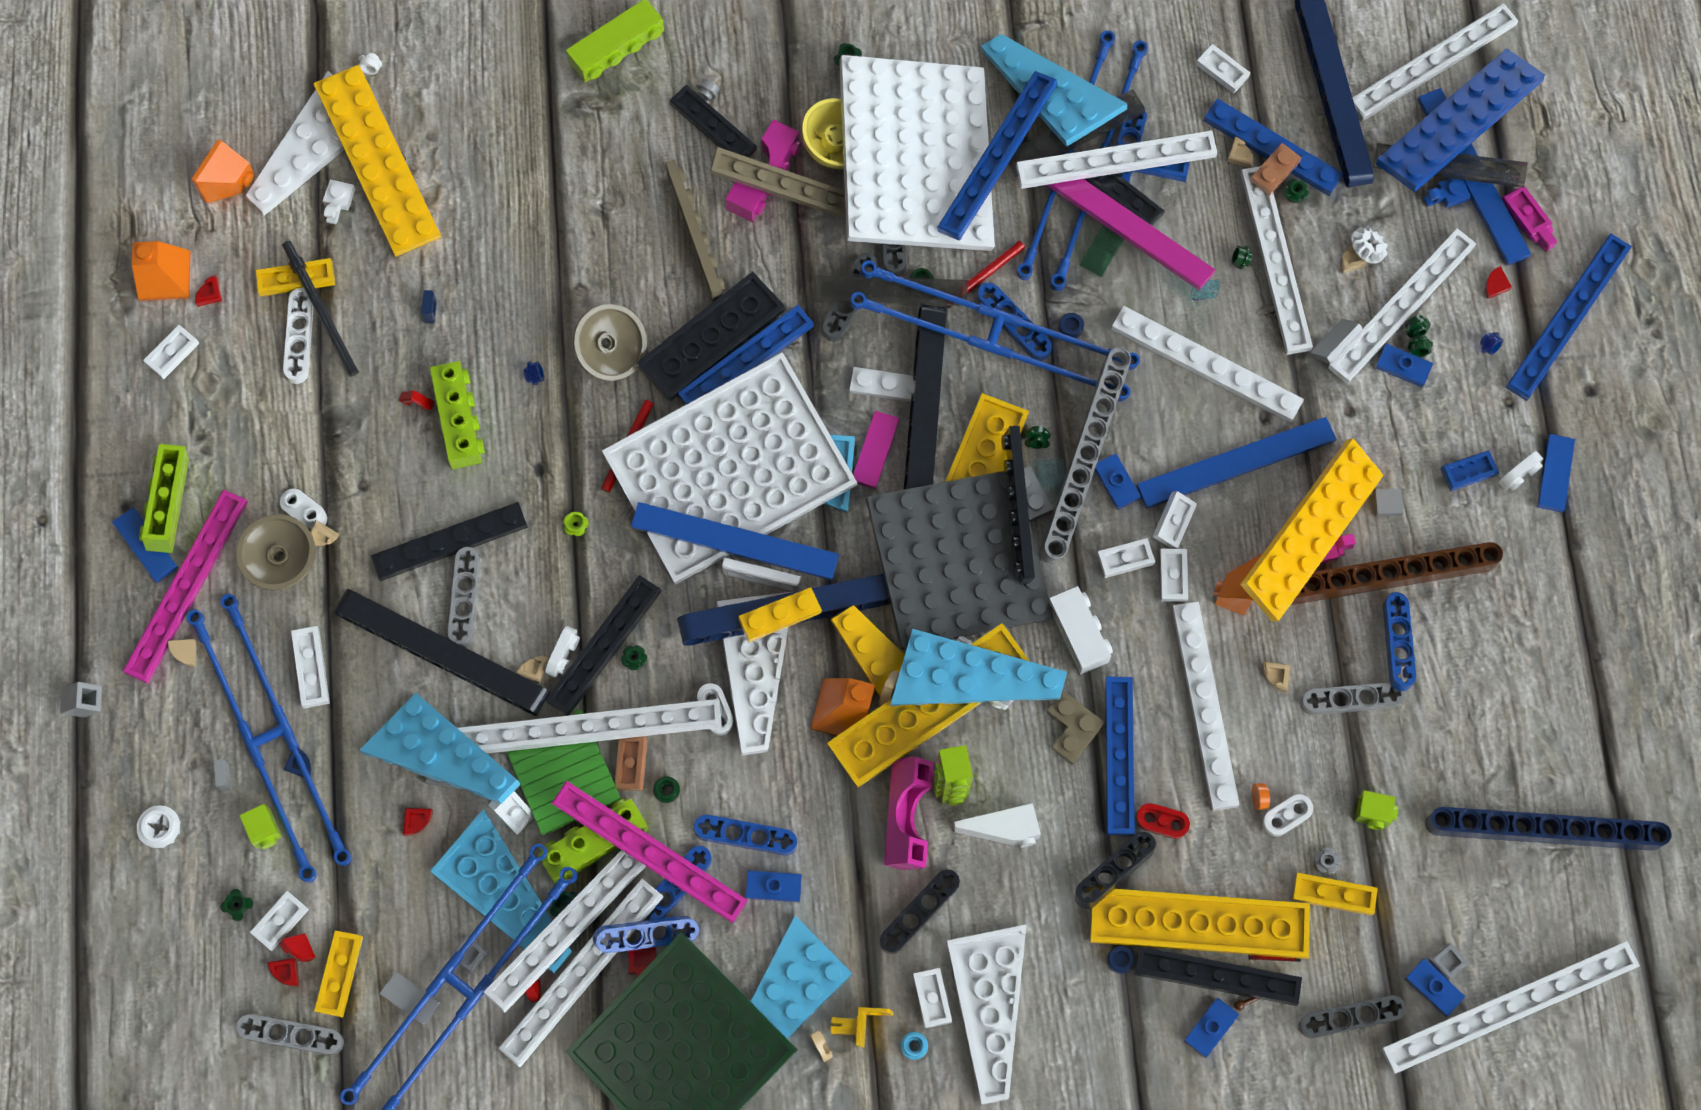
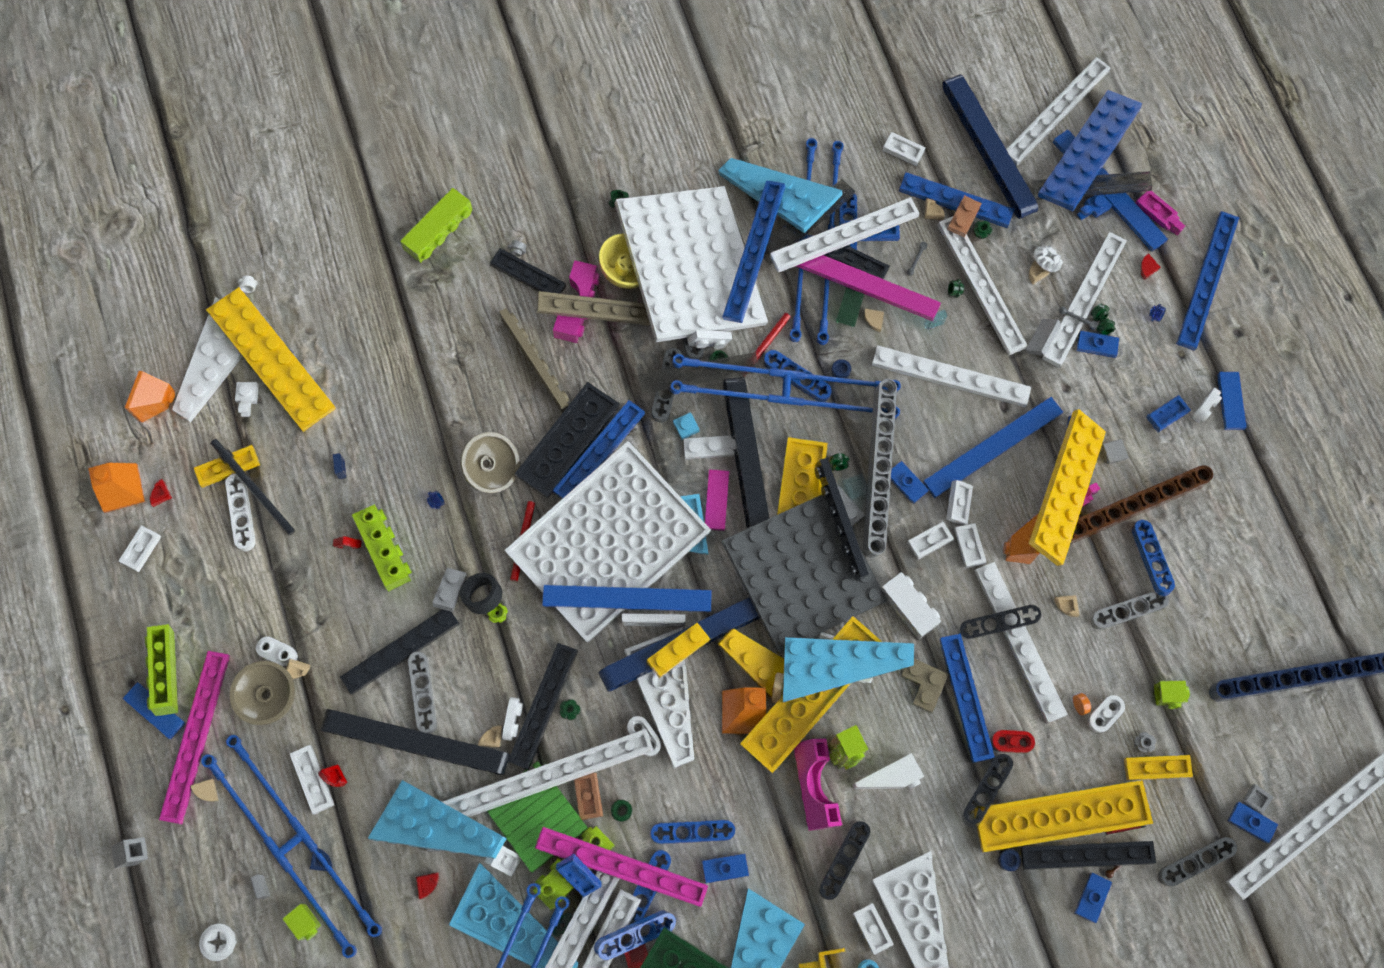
camera: 15 degrees left, 0 degrees up
none -> red tile [318,764,348,787]
none -> light grey plate [432,568,467,612]
none -> black tyre [460,572,503,614]
none -> blue plate [556,854,602,897]
none -> medium azure plate [673,412,700,440]
none -> white plate [688,330,732,349]
none -> tan tile [864,309,884,332]
none -> dark grey hinge [907,242,928,276]
none -> black beam [960,605,1042,639]
none -> dark grey hinge [1059,307,1098,330]

